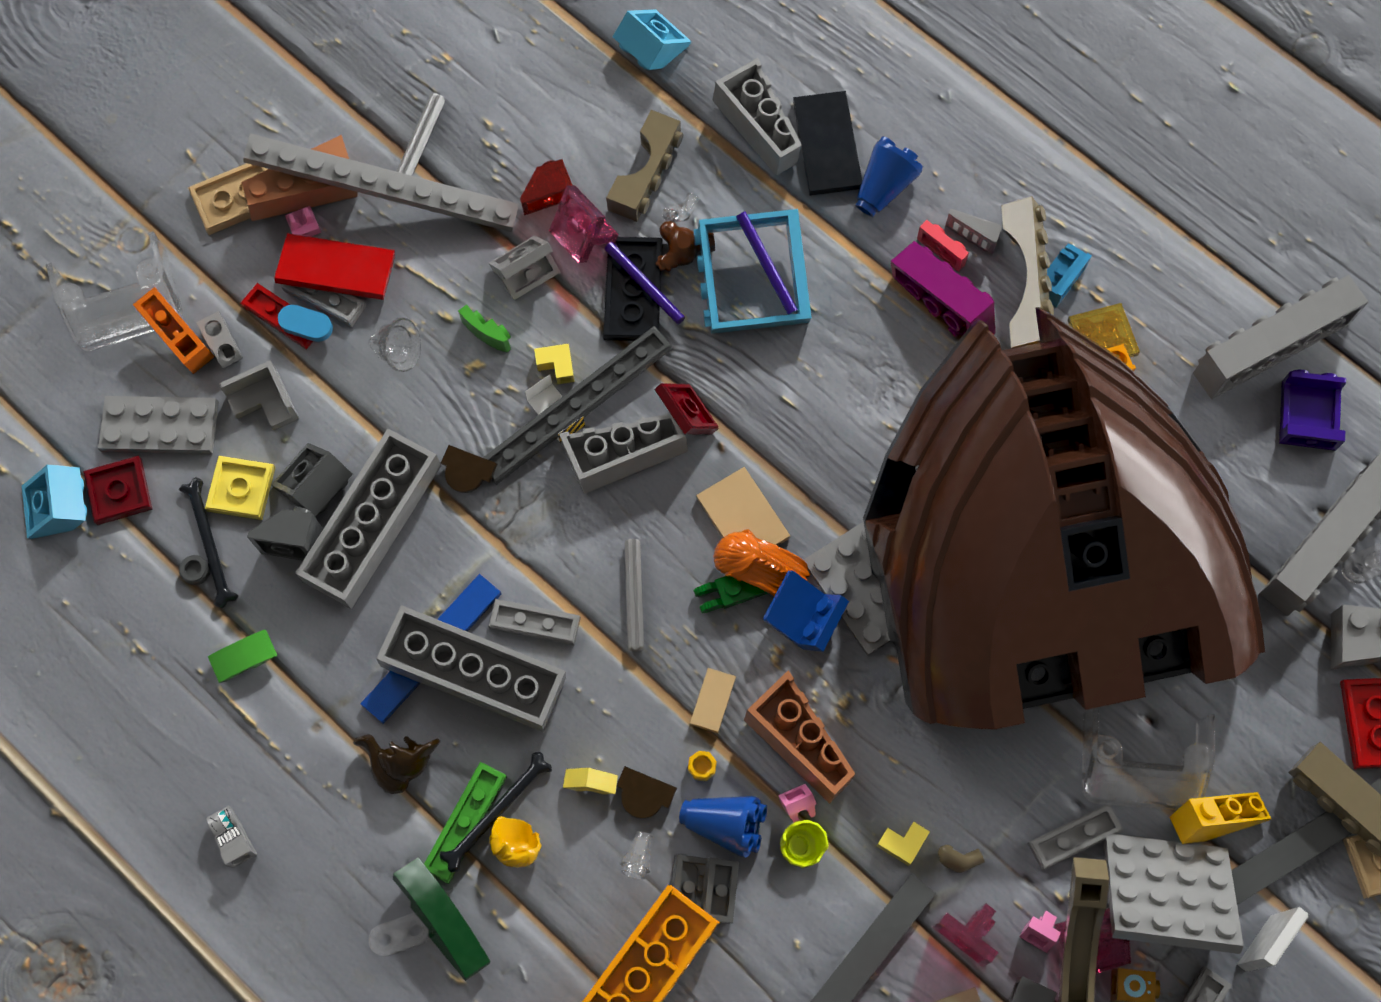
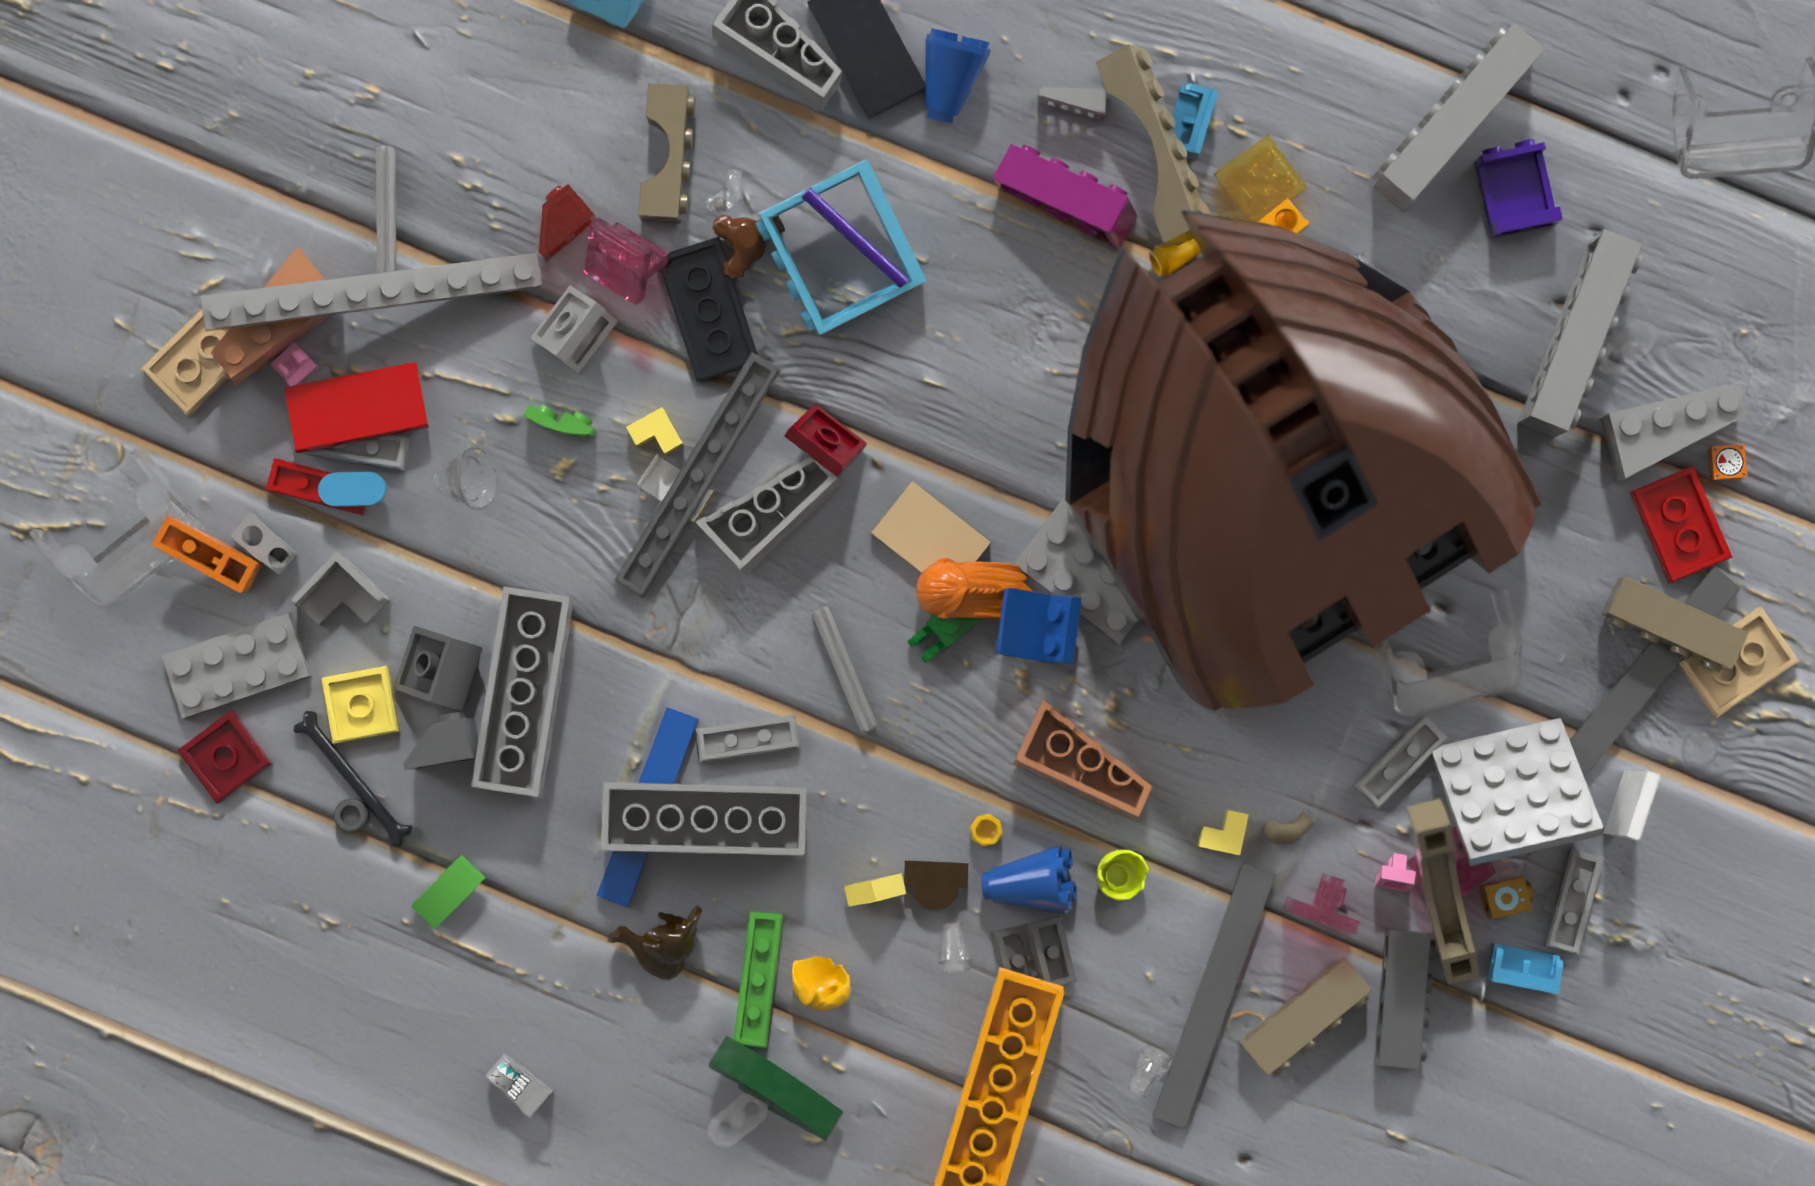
camera: 20 degrees left, 15 degrees up
medium azure slope [22,465,87,539] -> none
black piece [439,752,552,872] -> none
dark brown piece [441,445,498,493] -> none
dark purple bar [604,242,685,325] -> none
tan tile [690,668,736,734] -> none
bright pink tile [778,784,817,822] -> none
coral plate [917,220,969,272] -> none
yellow slope [1169,792,1271,844] -> none

